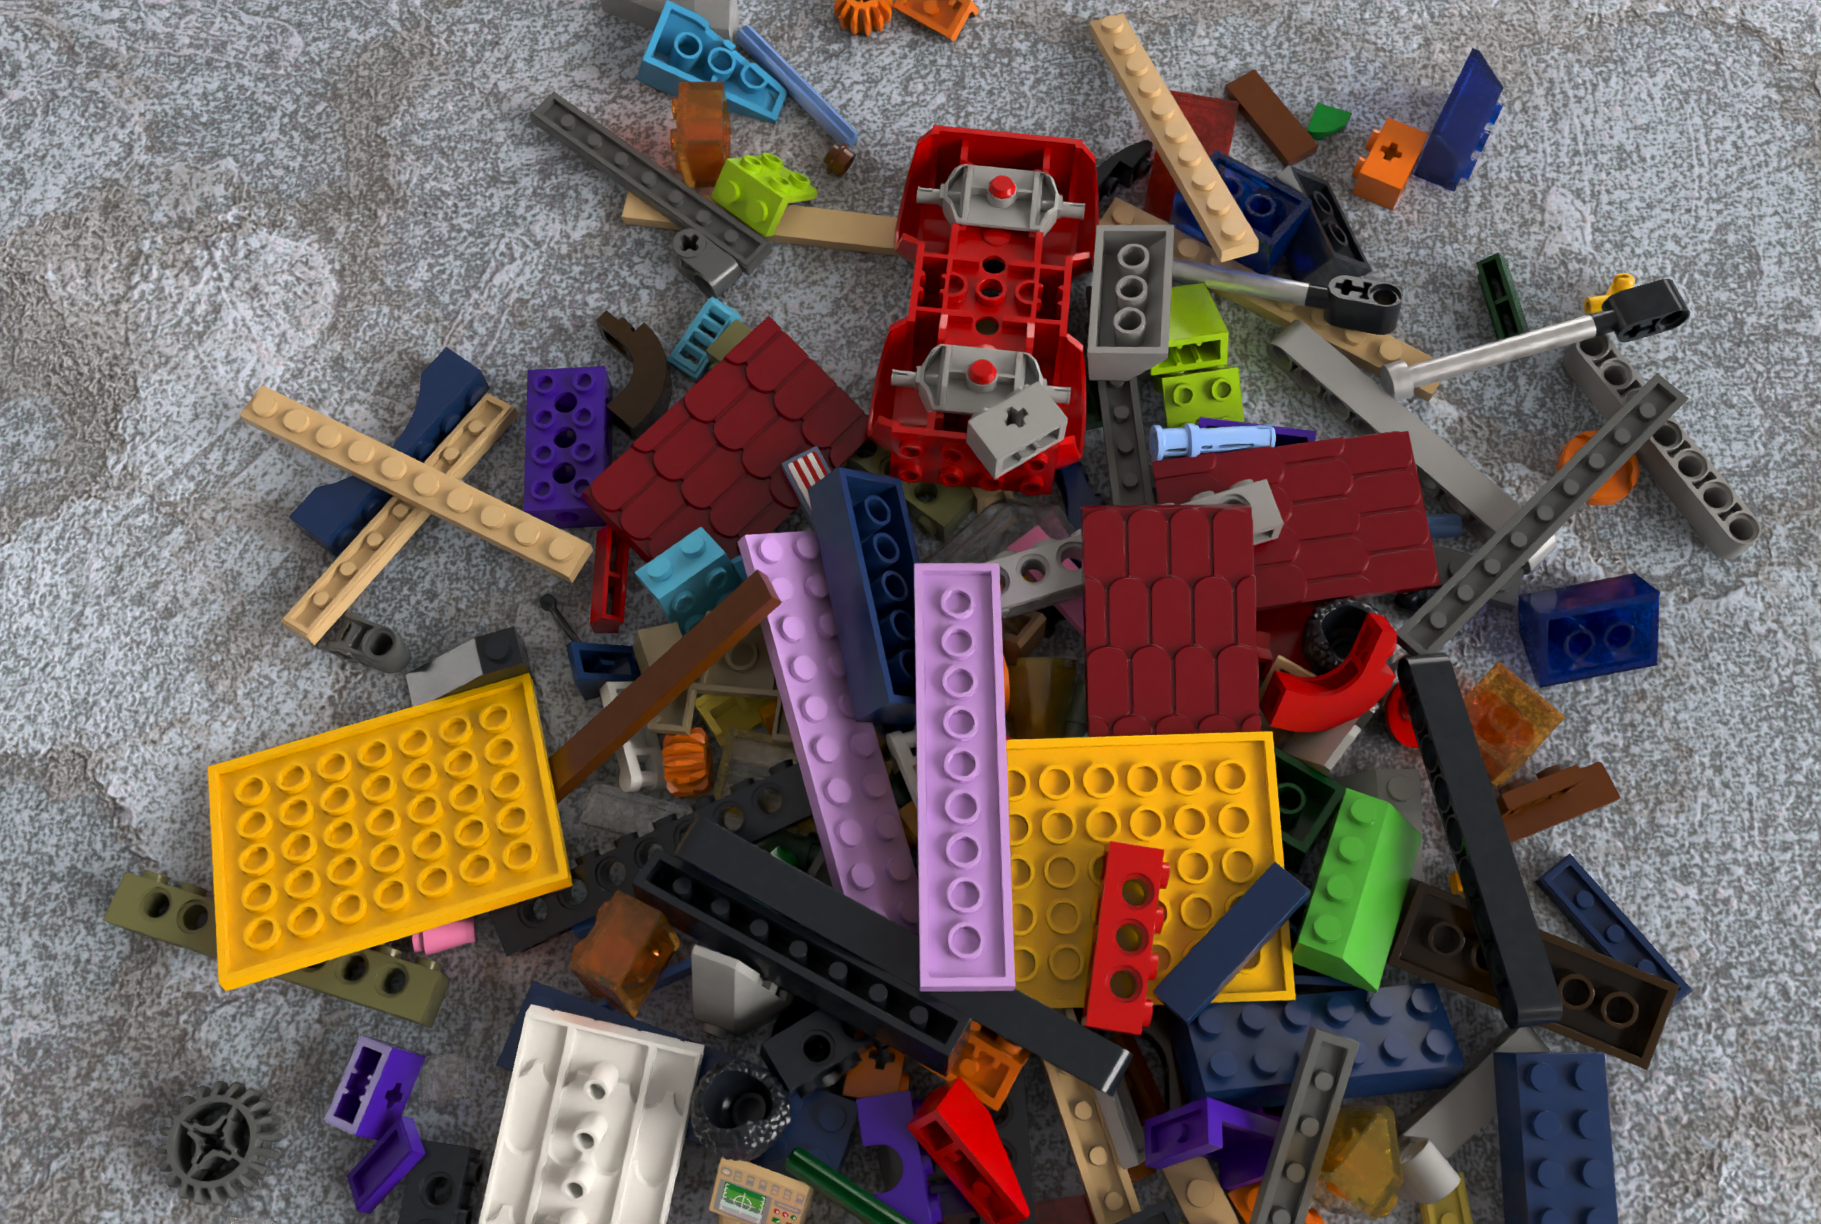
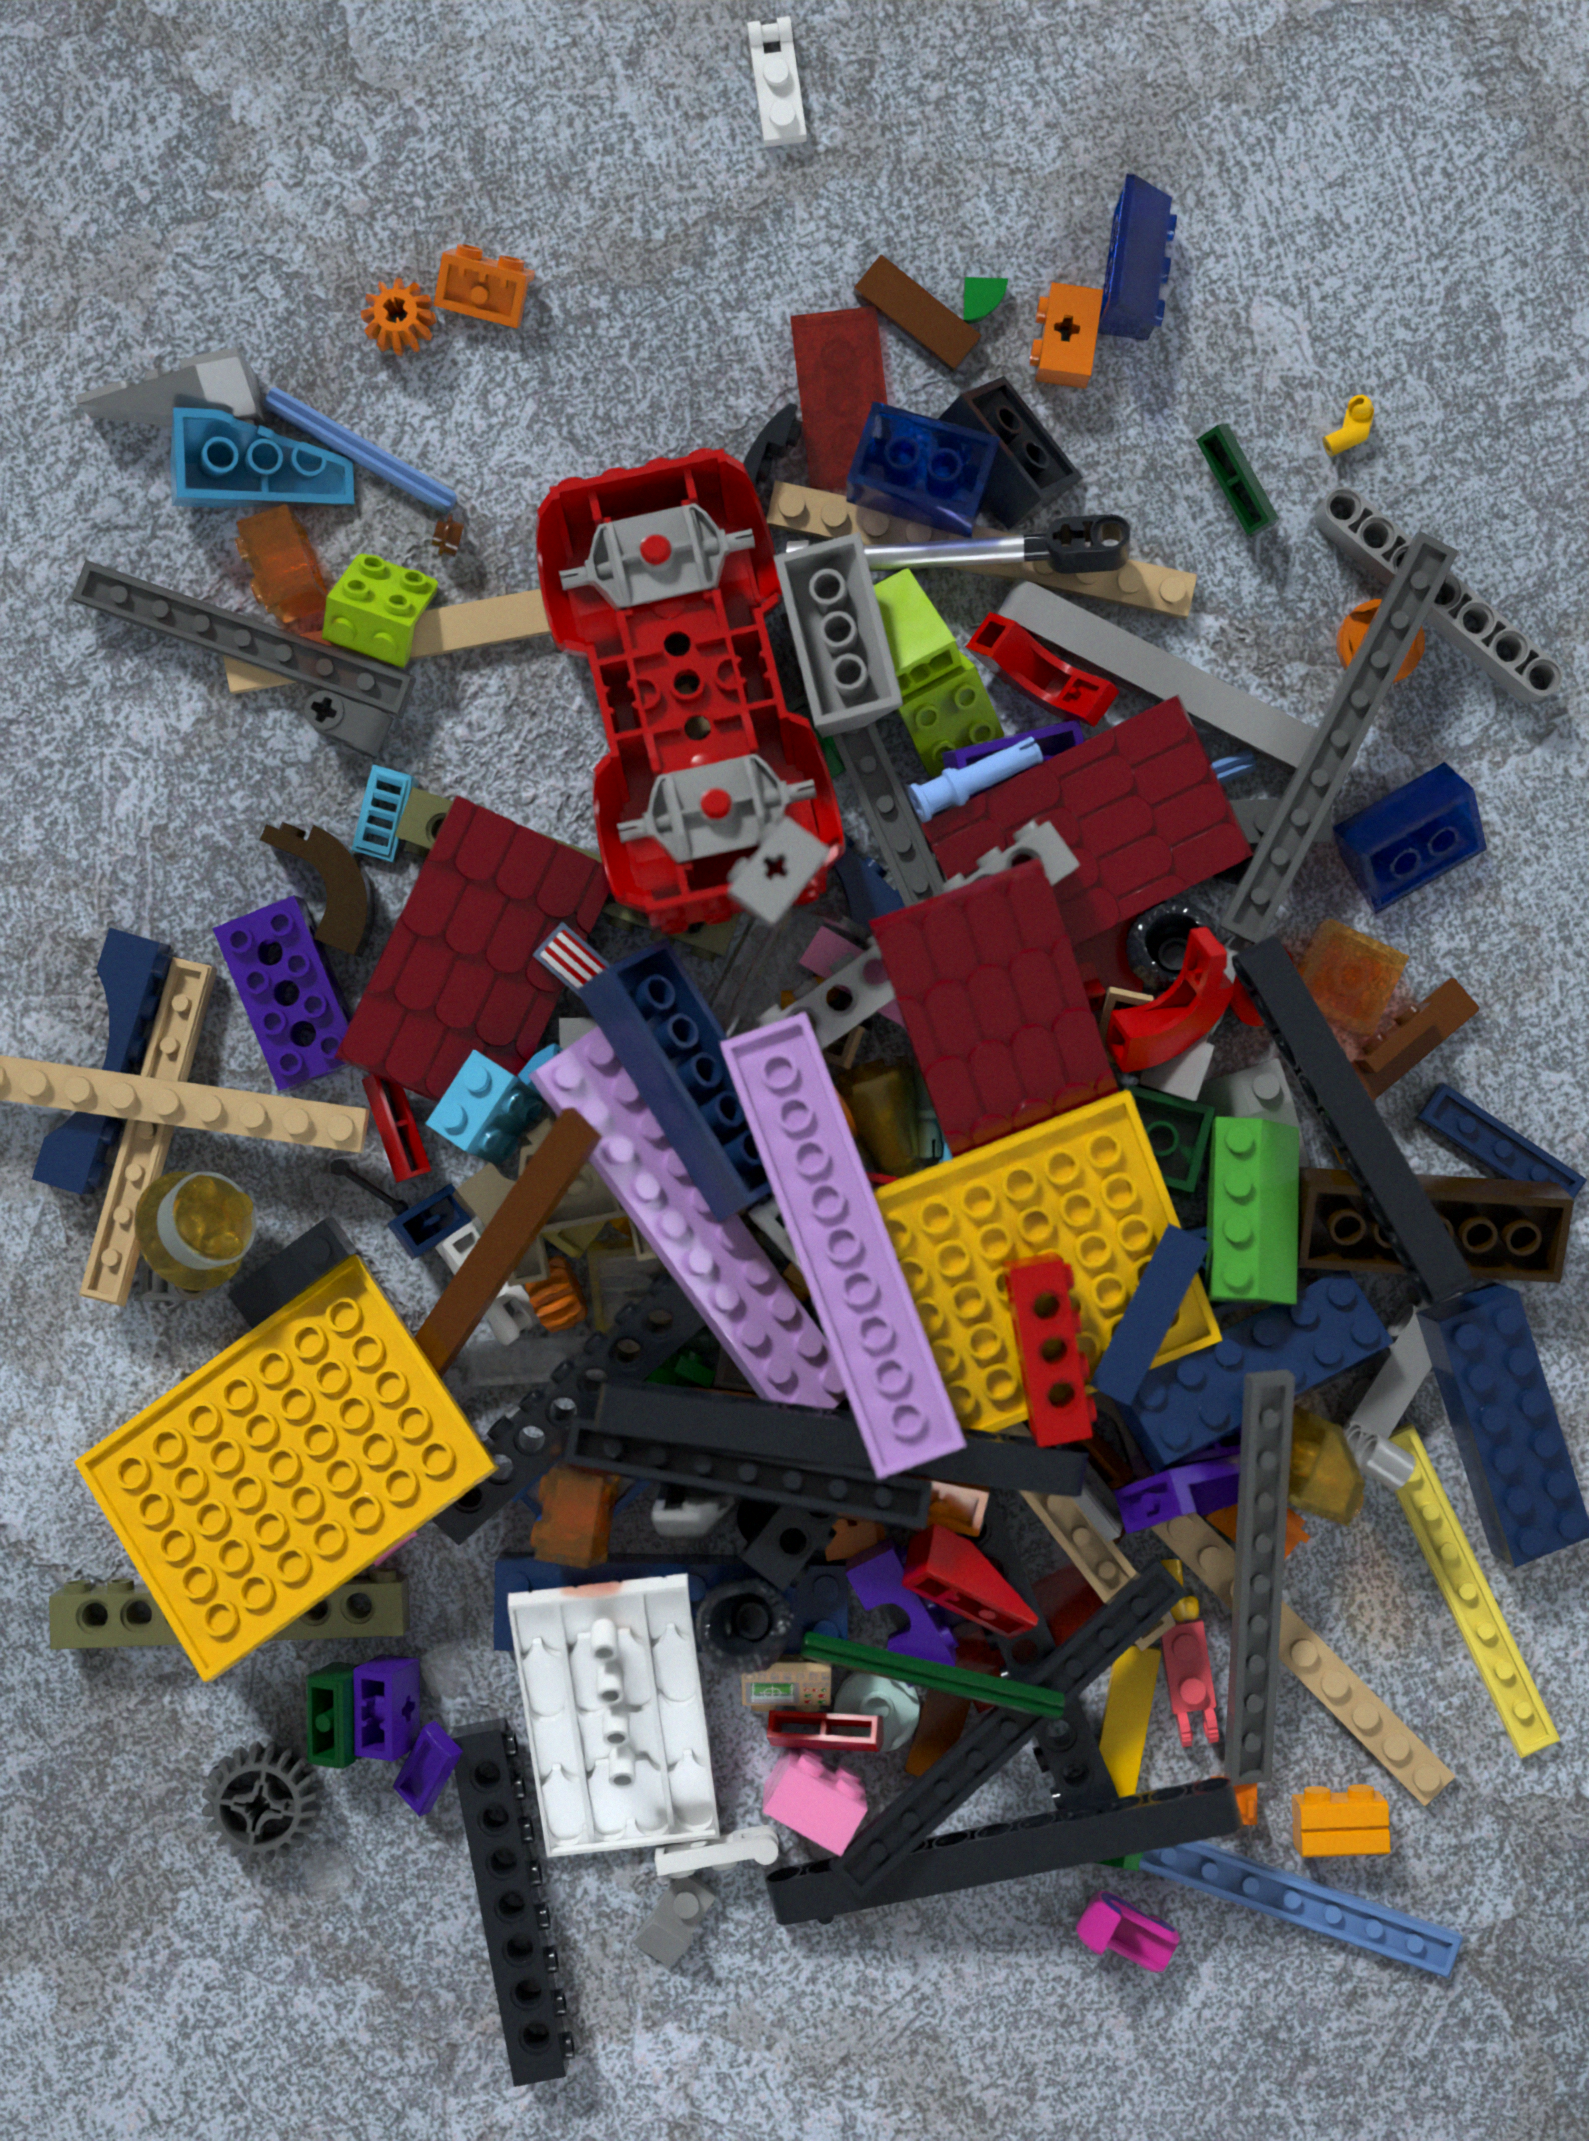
camera: 20 degrees left, 20 degrees up
tan plate [1090,13,1259,263] -> none
piece [1381,279,1690,401] -> none
none -> clear yellow piece [134,1171,256,1291]
none -> dark green brick [306,1661,363,1769]
none -> red arch [965,612,1120,728]

